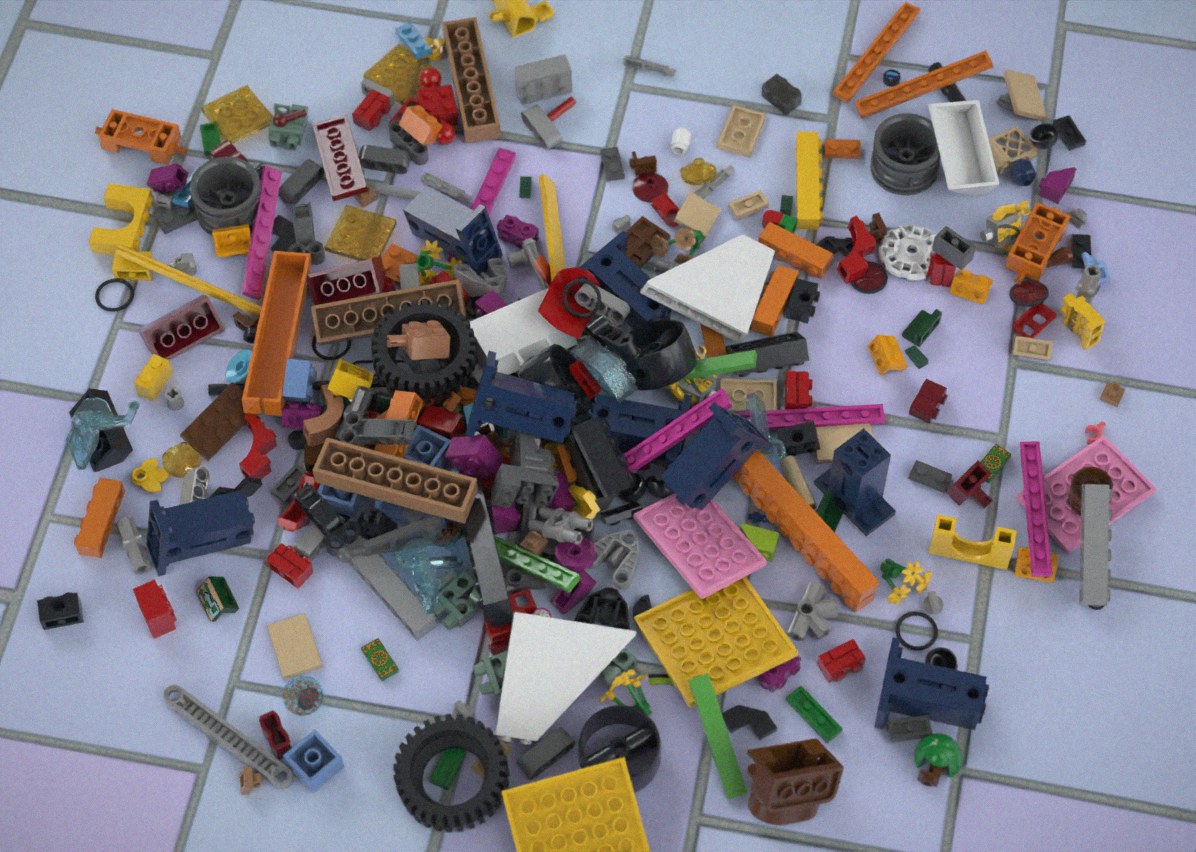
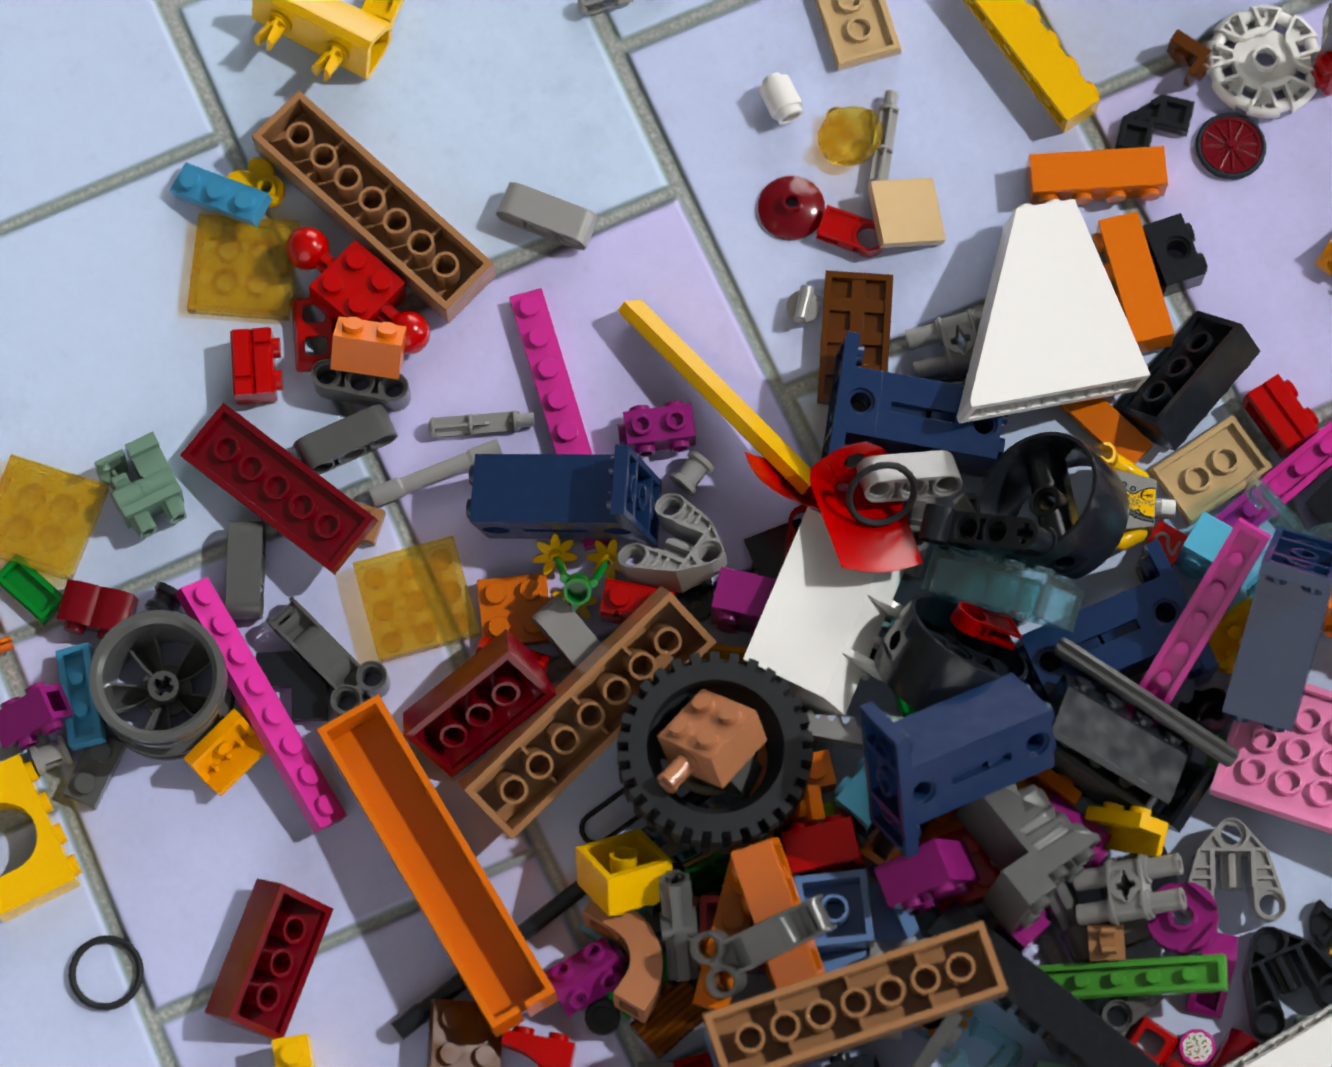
camera: 35 degrees left, 15 degrees up
yellow brick [112,251,153,281] -> none
yellow axle [116,245,262,316] -> none
light grey rock [168,252,197,276] -> none
medium azure dish [225,350,252,383] -> none
reddish brown bracket [233,311,260,332] -> none
black tile [243,328,257,344] -> none
dark red bar [273,109,306,127] -> none
medium blue brick [282,358,317,405] -> none
black tyre [312,334,351,360] -> none
light grey plate [361,78,395,107] -> none
light grey brick [515,54,572,105] -> none
clear green piece [519,176,532,198] -> none
light grey axle [522,238,548,290] -> none
red piece [547,97,576,122] -> none
dark grey plate [600,147,624,182] -> none
reddish brown bracket [629,151,657,176] -> none
medium nougat plant [650,228,704,264] -> none
bright green tile [679,350,757,381] -> none
tan plate [728,190,769,220] -> none
leg [762,210,797,234] -> none
clear green piece [780,195,793,216] -> none
red arch [837,215,877,284] -> none
none -> dark grey axle [1053,637,1239,767]

